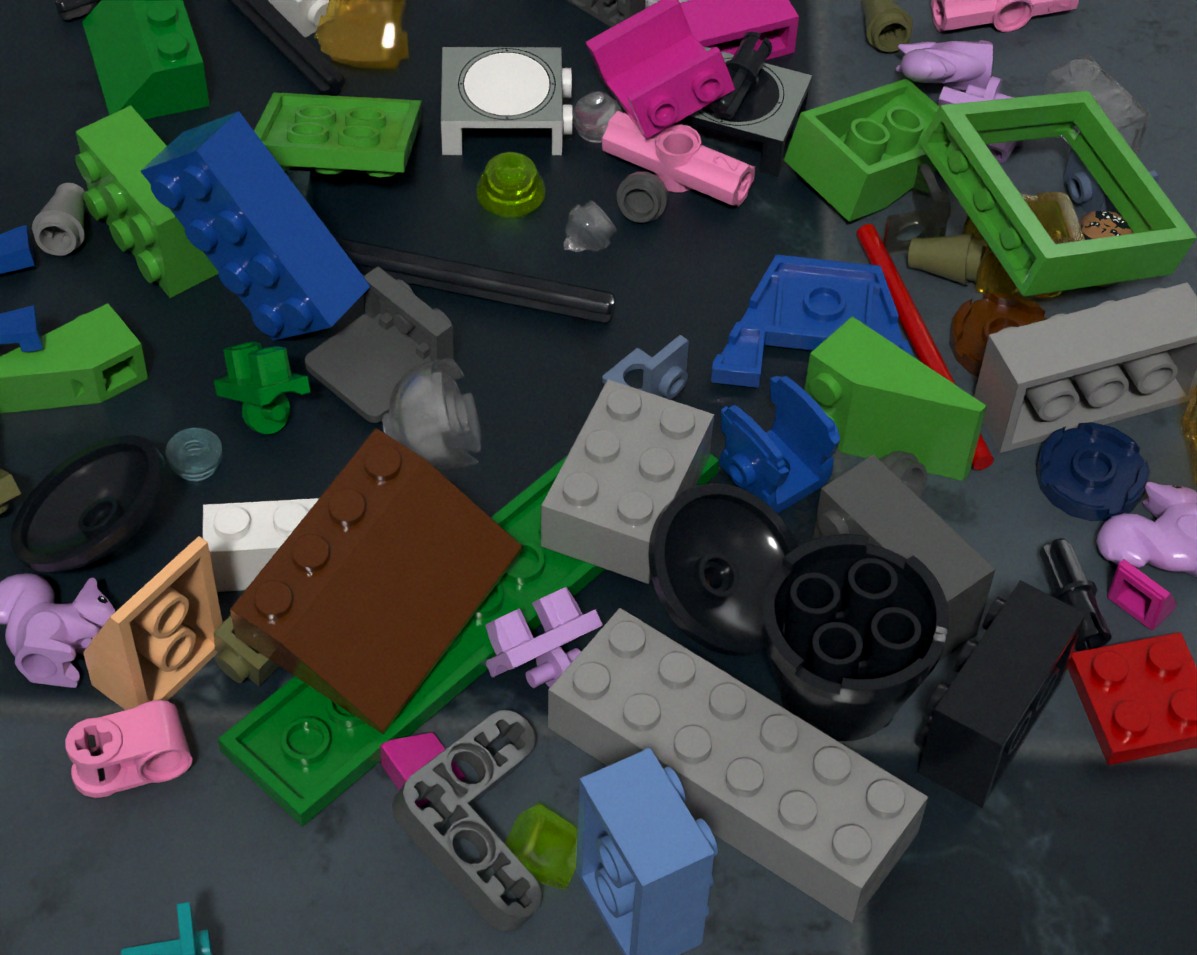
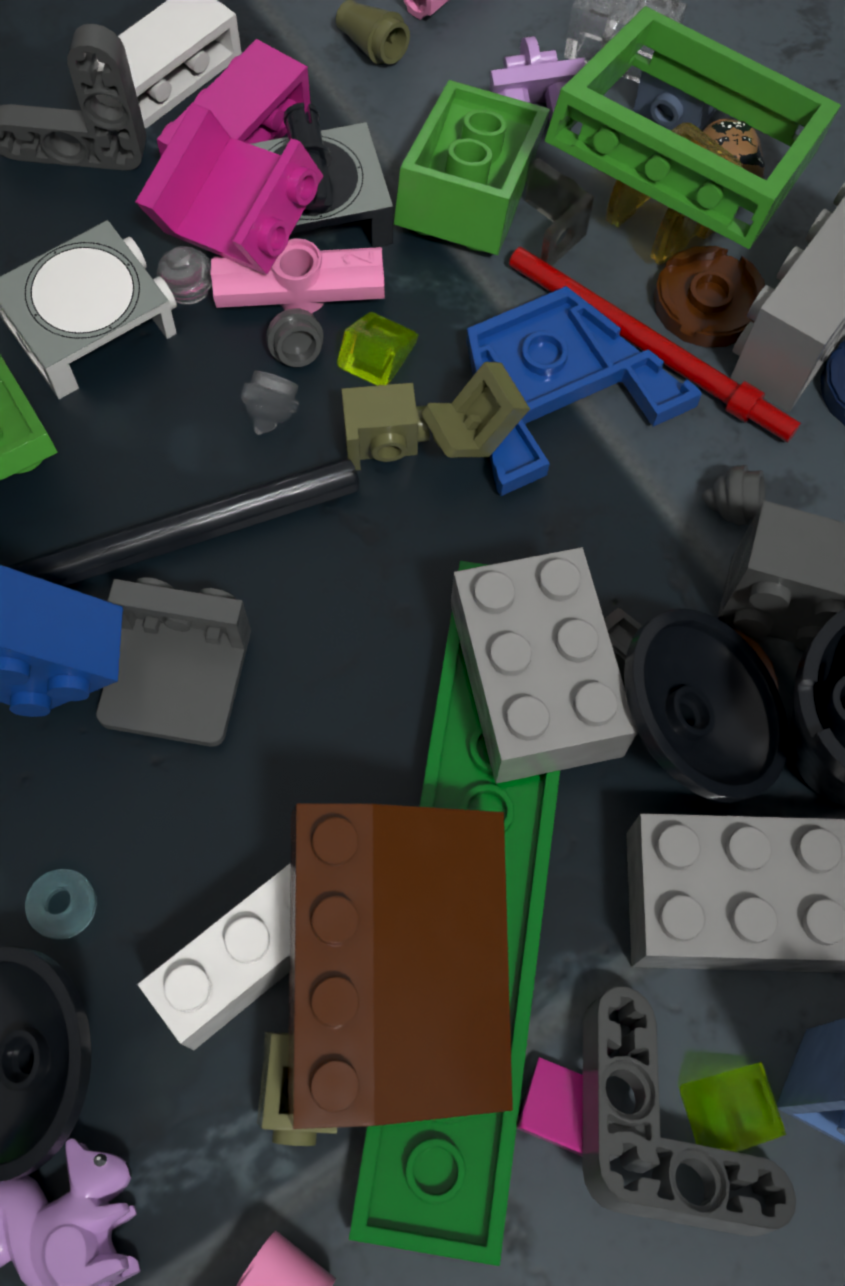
camera: 35 degrees left, 15 degrees up
light nougat slope [83,536,223,710] -> none
green hips [214,341,310,434] -> none
clear cylinder [382,358,482,472] -> none
clear neon green cone [476,152,546,218] -> none
lavender hips [485,587,603,688] -> none
sand blue bracket [602,335,689,400] -> none
blue piece [719,376,840,514] -> none
bright green slope [805,316,987,481] -> none
lavender animal [896,40,993,90] -> none
olive cone [908,233,987,285] -> none
none -> clear neon green slope [337,312,419,386]
none -> olive brick [341,383,430,470]
none -> olive bracket [421,362,530,458]

